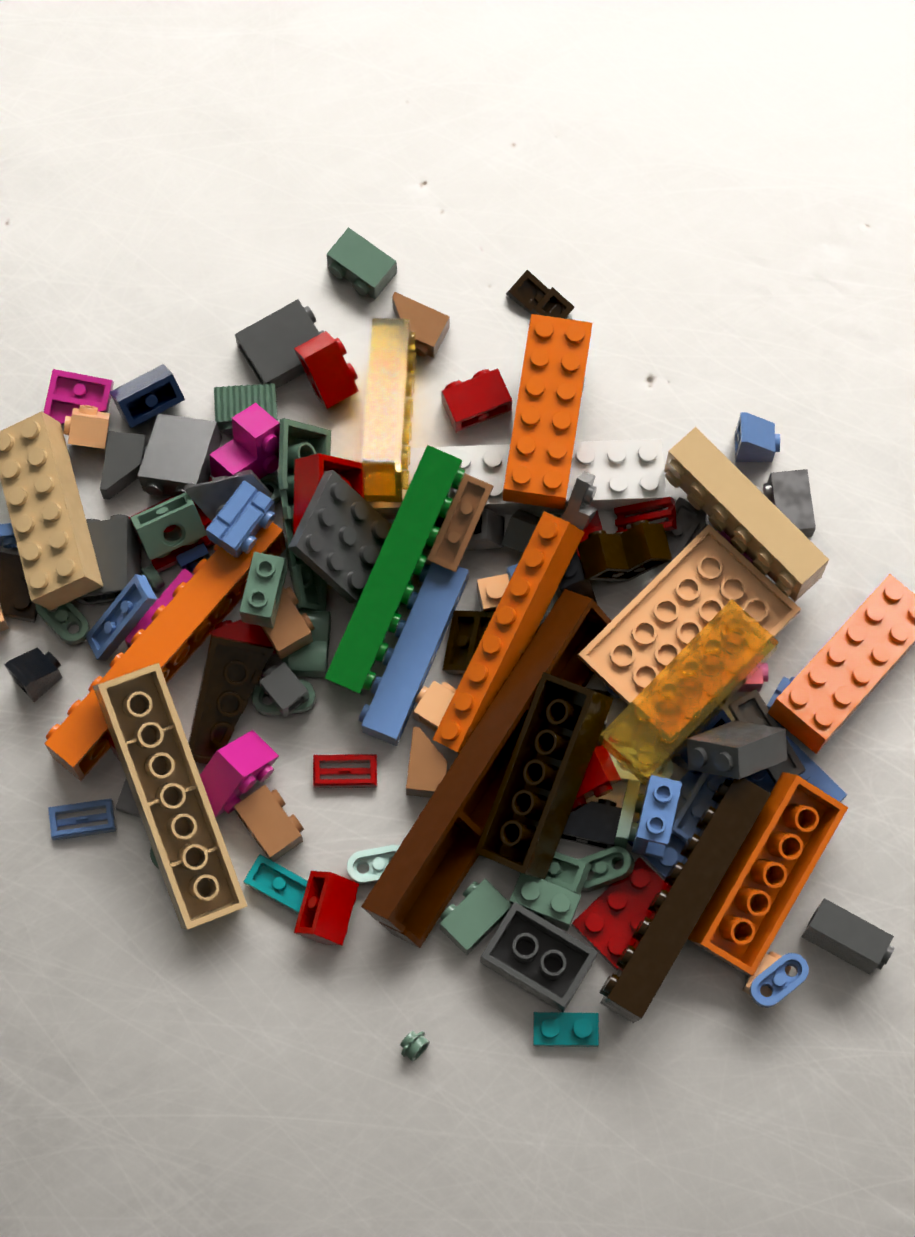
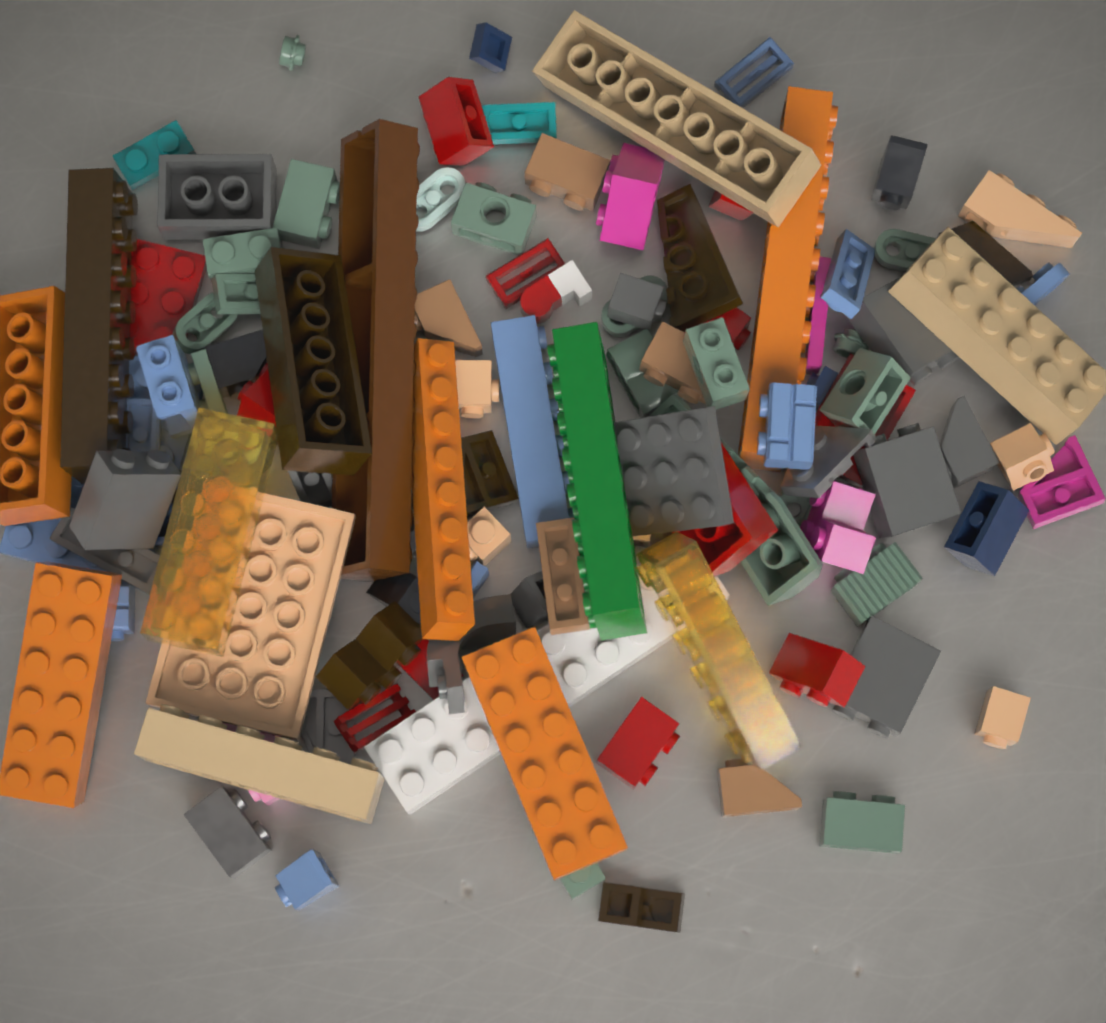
camera: 150 degrees right, 5 degrees up
none -> sand green brick [451,182,537,256]
none -> dark blue plate [469,22,512,73]
none -> leg [520,260,592,324]
none -> light nougat brick [974,686,1031,749]

